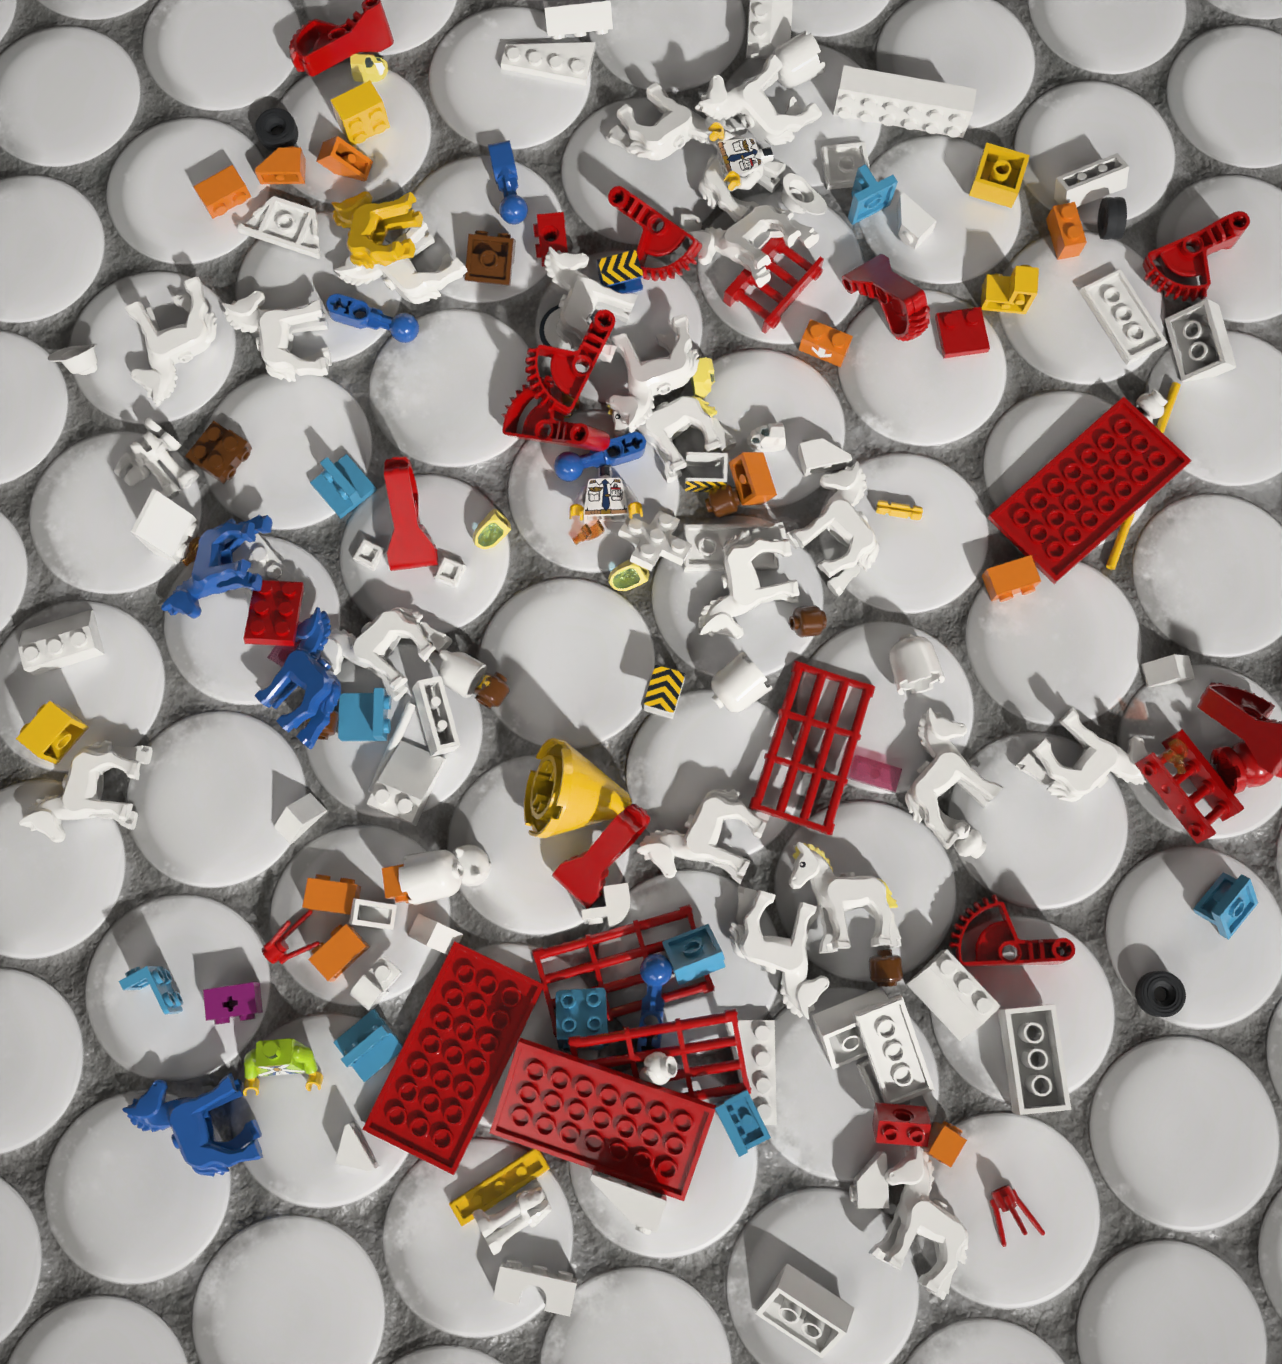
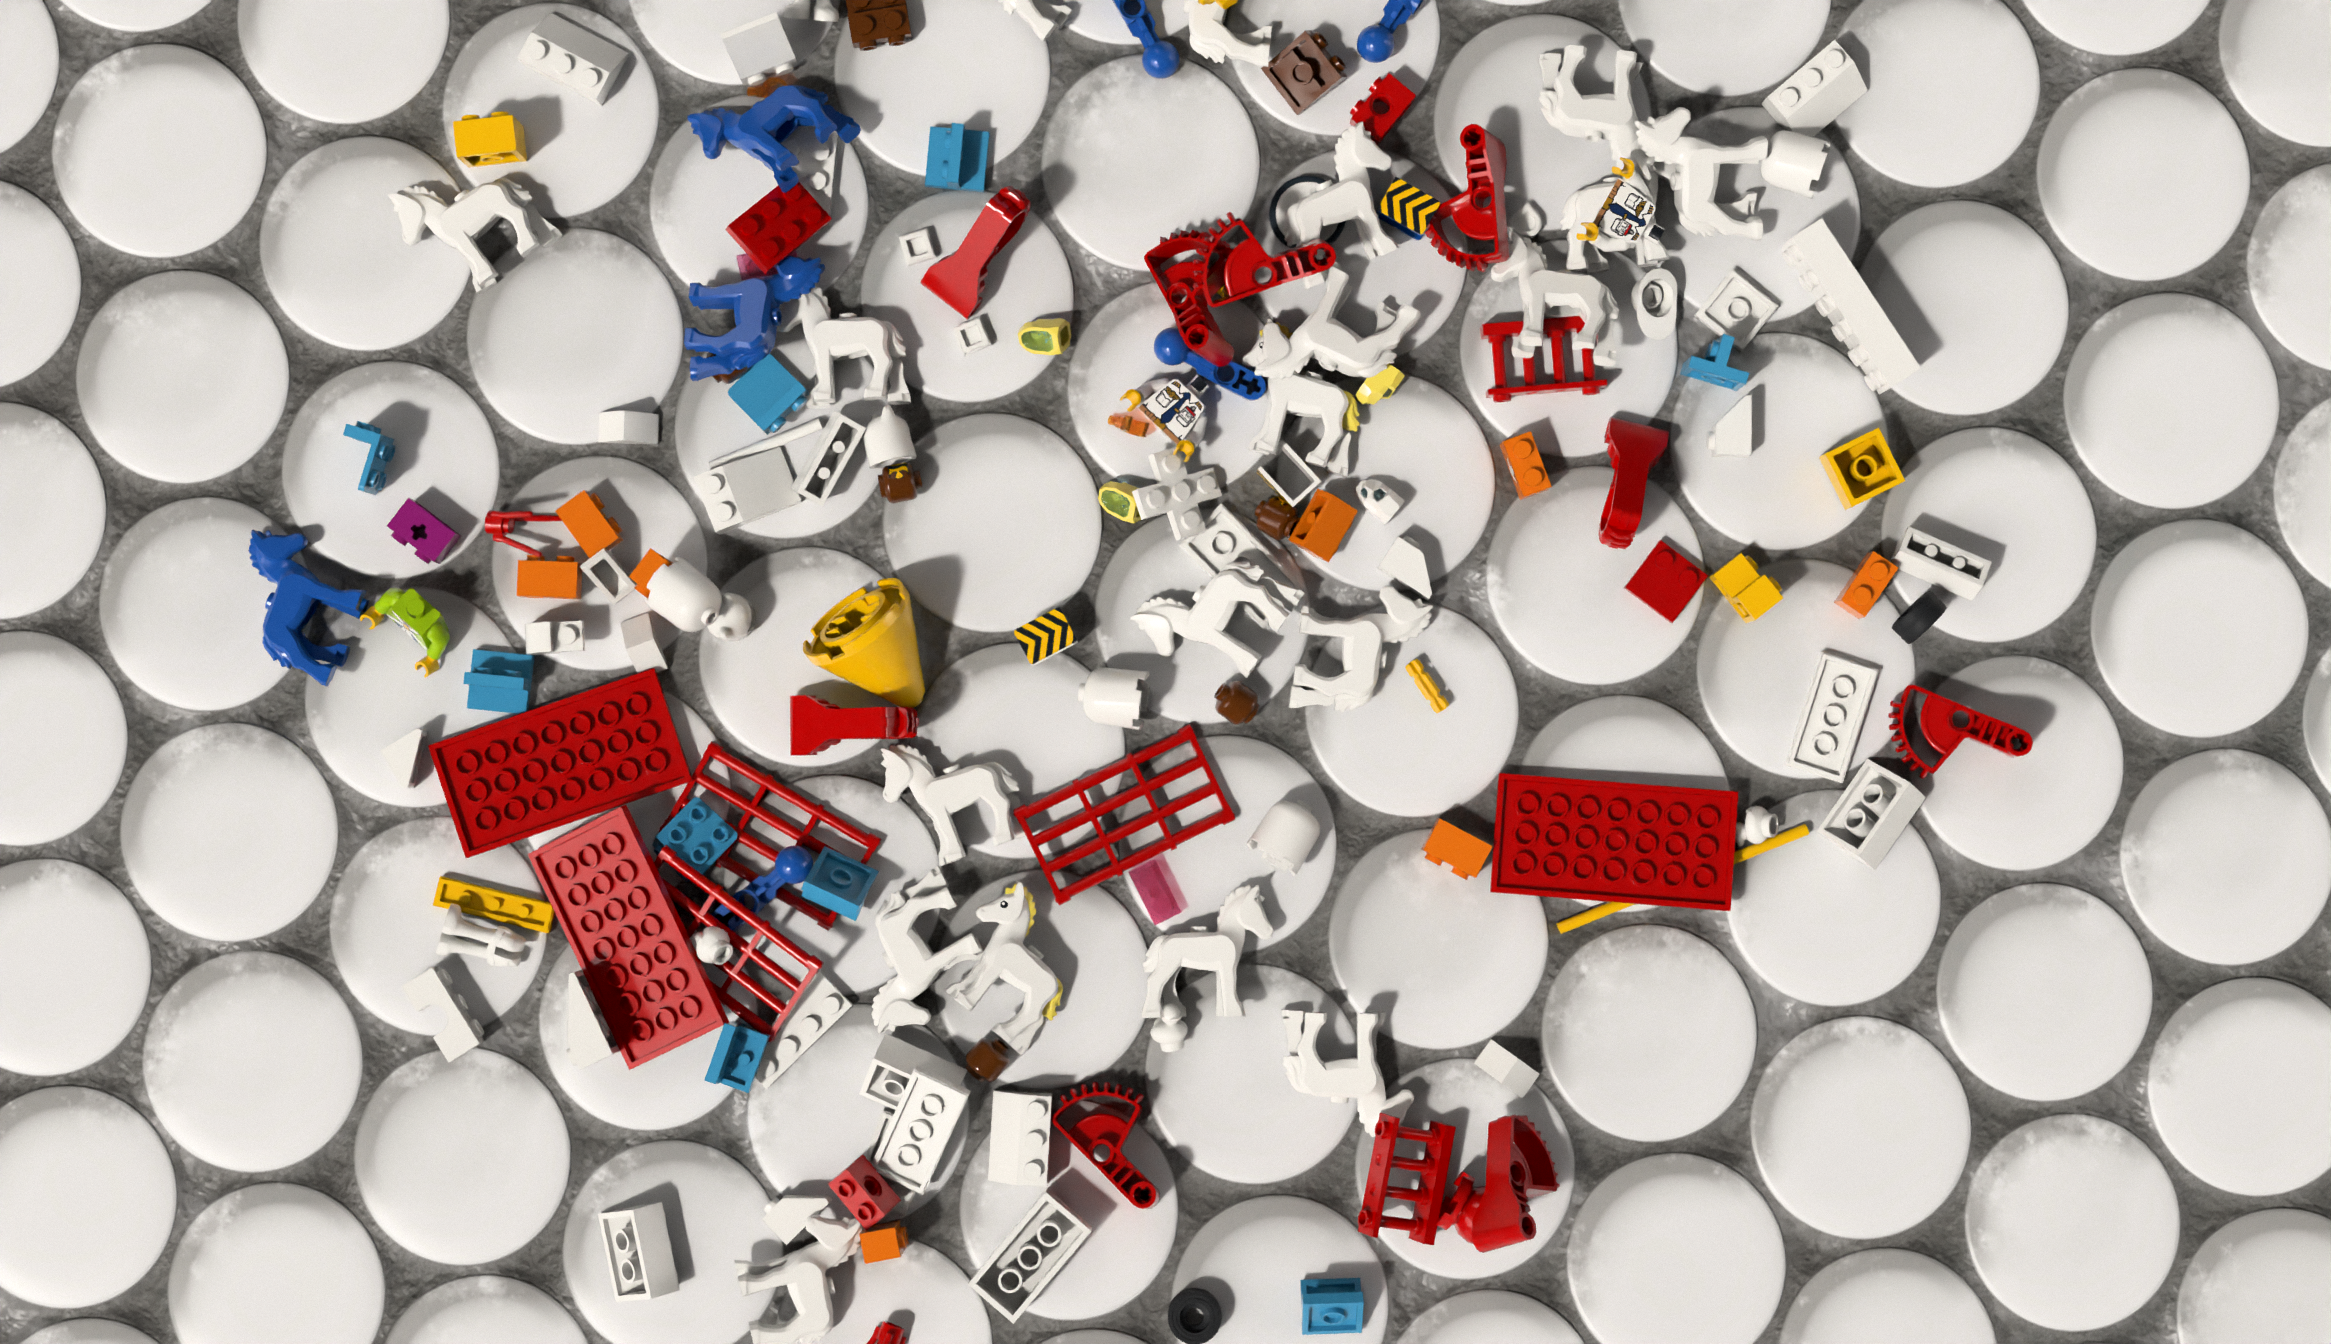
camera: 50 degrees right, 10 degrees up
white brick [581,883,630,927] -> none
clear orange piece [1162,738,1188,774] -> none

